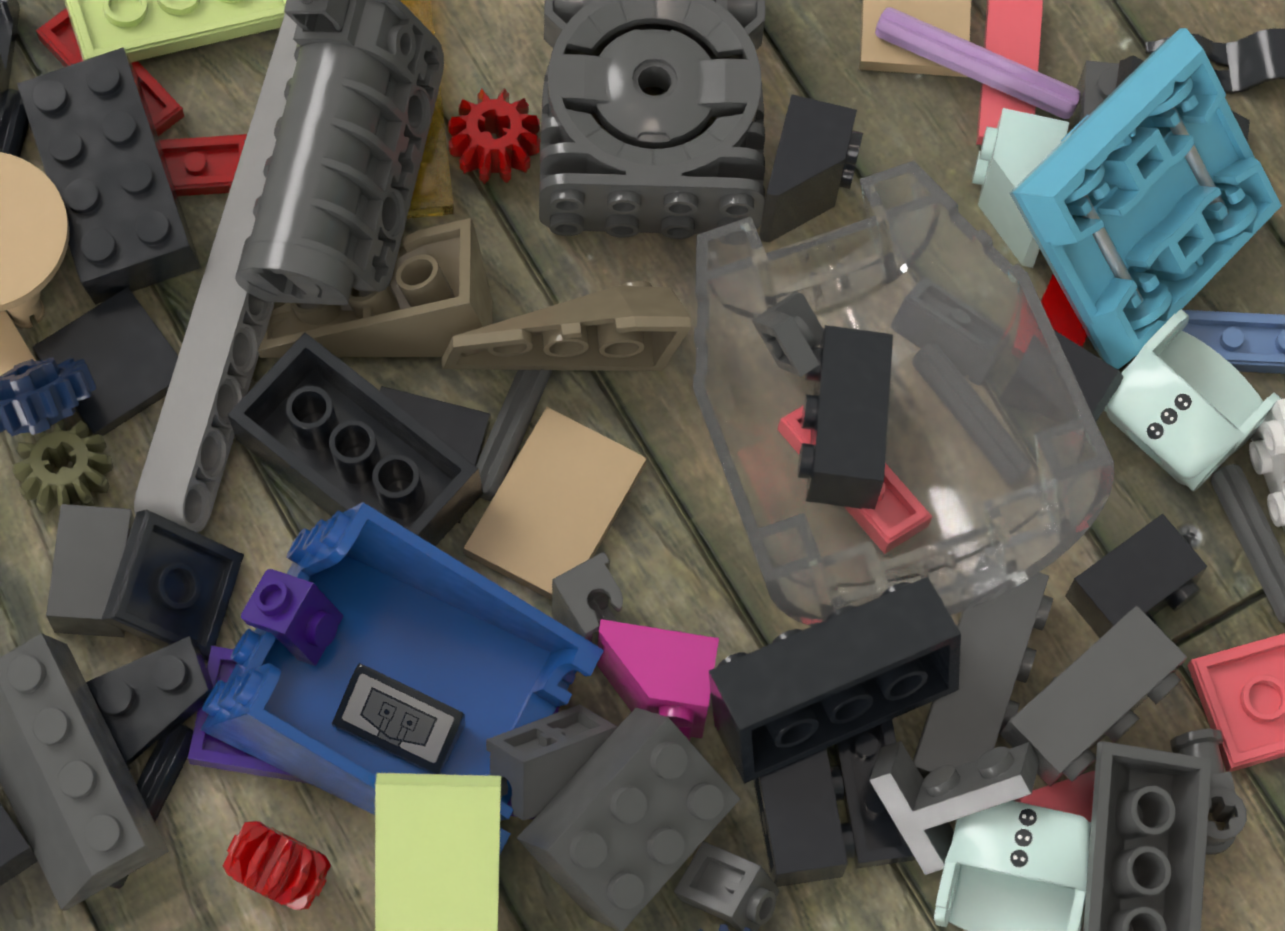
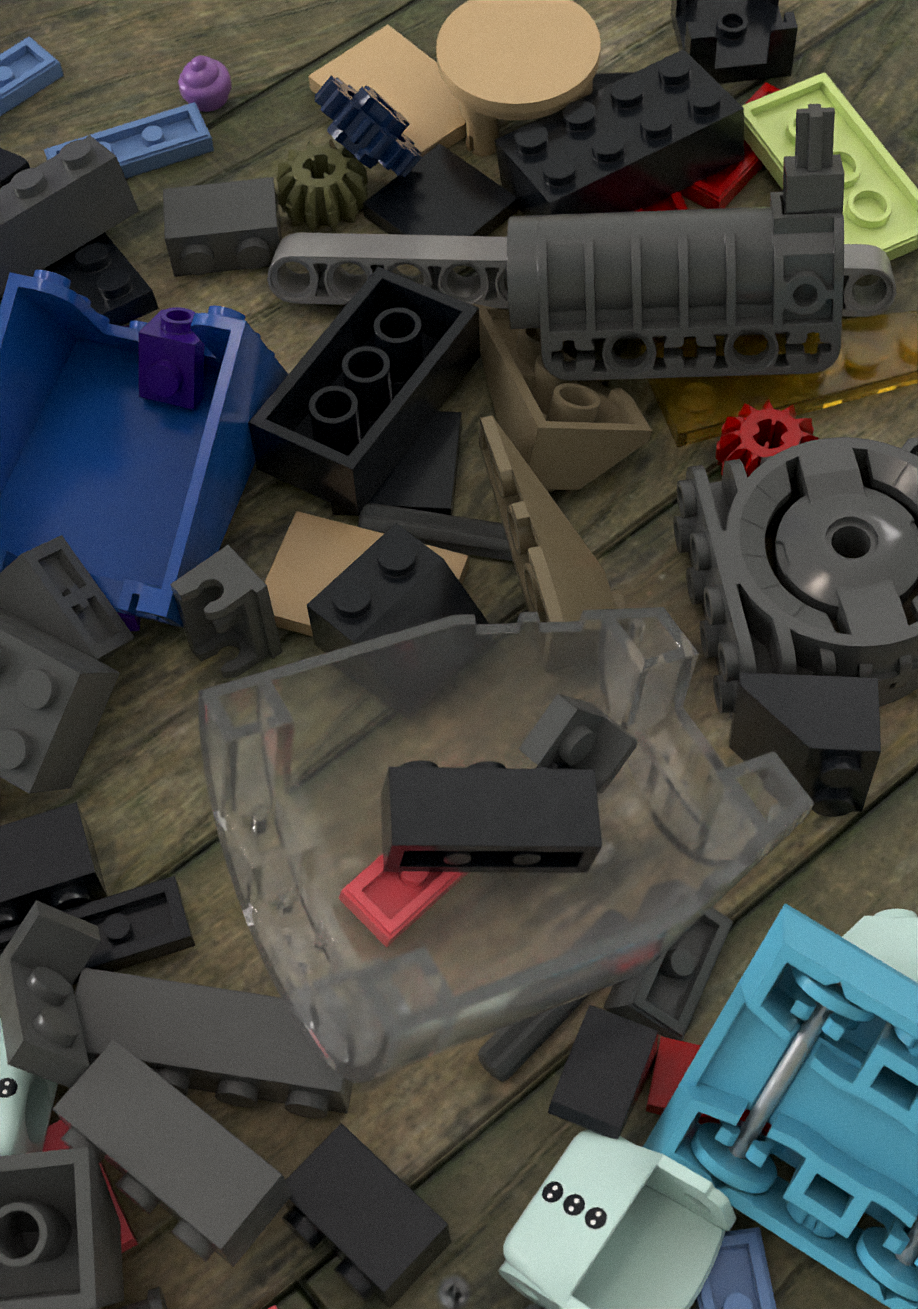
camera: 90 degrees right, 10 degrees down
black tile [101,509,244,663] -> none
slope [332,663,466,774] -> none
dark pink slope [597,619,719,741] -> none
black brick [709,576,961,784] -> none
none -> black slope [307,523,493,718]

